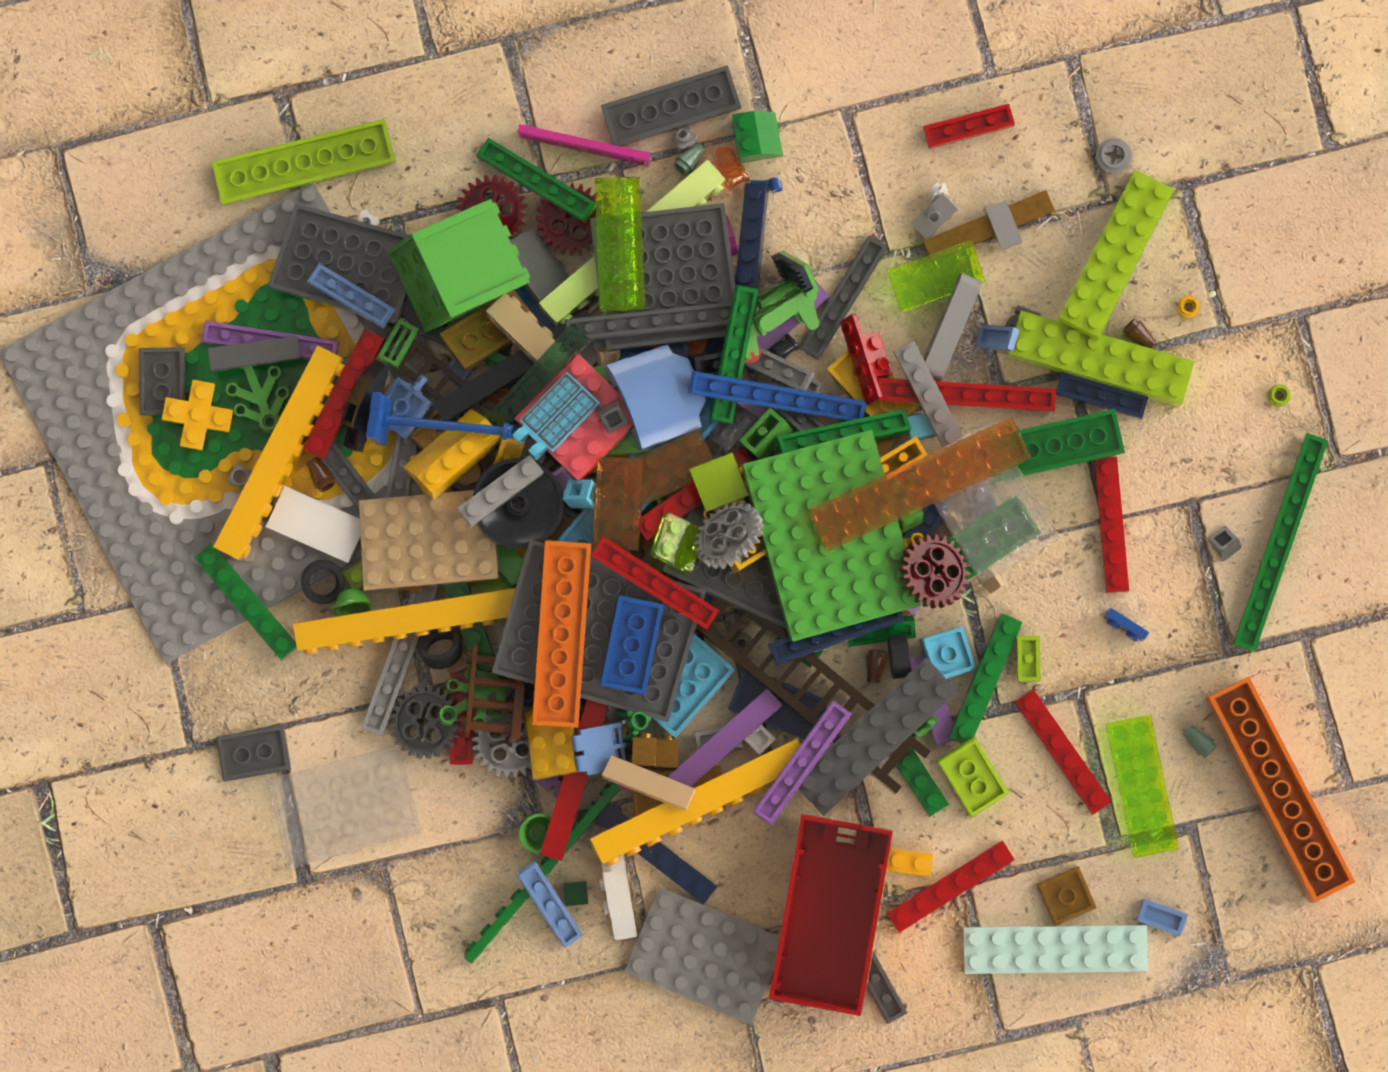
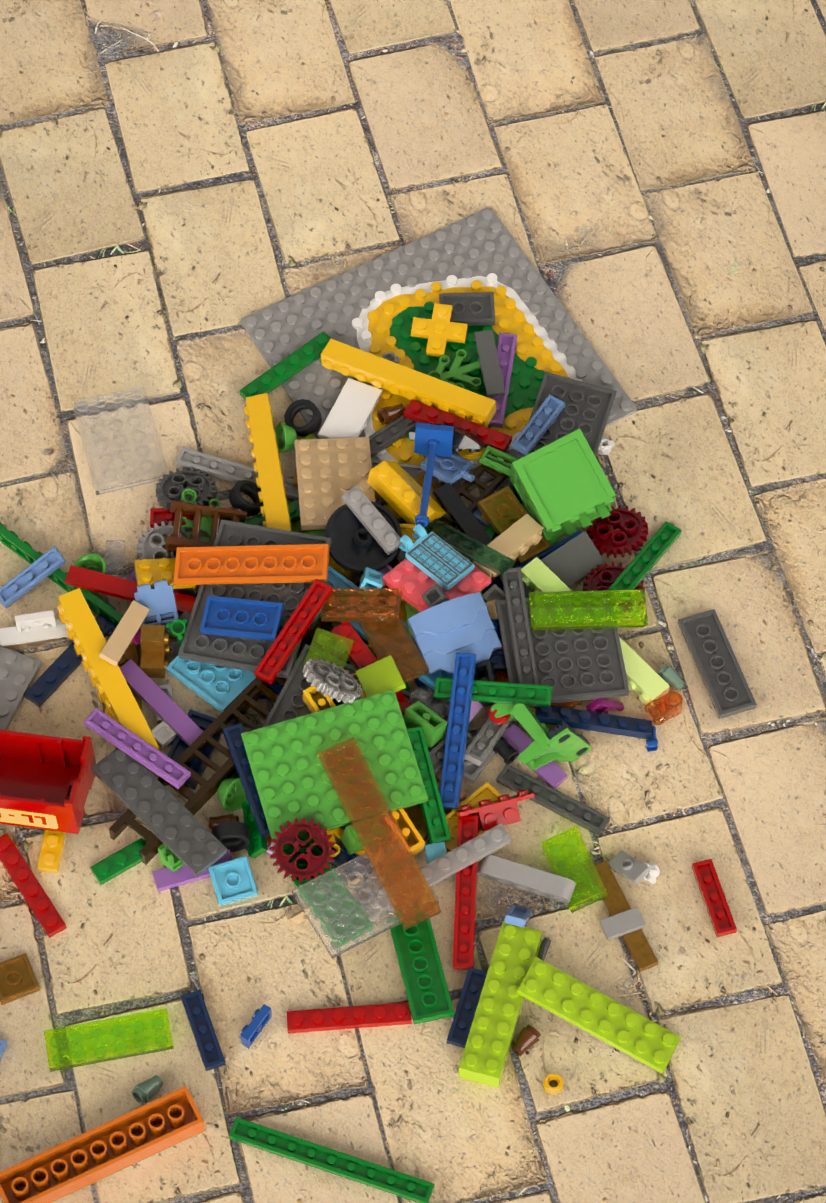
camera: 90 degrees right, 25 degrees down
lime plate [212,119,396,206] -> none
dark grey tile [216,725,292,782] -> none
dark pink tile [518,124,651,166] -> none
dark green tile [563,881,589,906] -> none
light grey plate [671,126,697,149] -> none
green slope [732,111,783,164] -> none
lime tile [936,736,1010,818] -> none
green plate [948,613,1023,744] -> none
red plate [1014,689,1112,815] -> none
lime plate [1016,636,1041,682] -> none
light grey gear [1096,138,1132,174] -> none
dark grey slope [1208,525,1241,560] -> none
lime plate [1268,384,1291,407] -> none
none -> clear tile [104,540,126,576]
none -> dark blue plate [181,990,226,1071]
none -> bright green helmet [217,777,247,811]

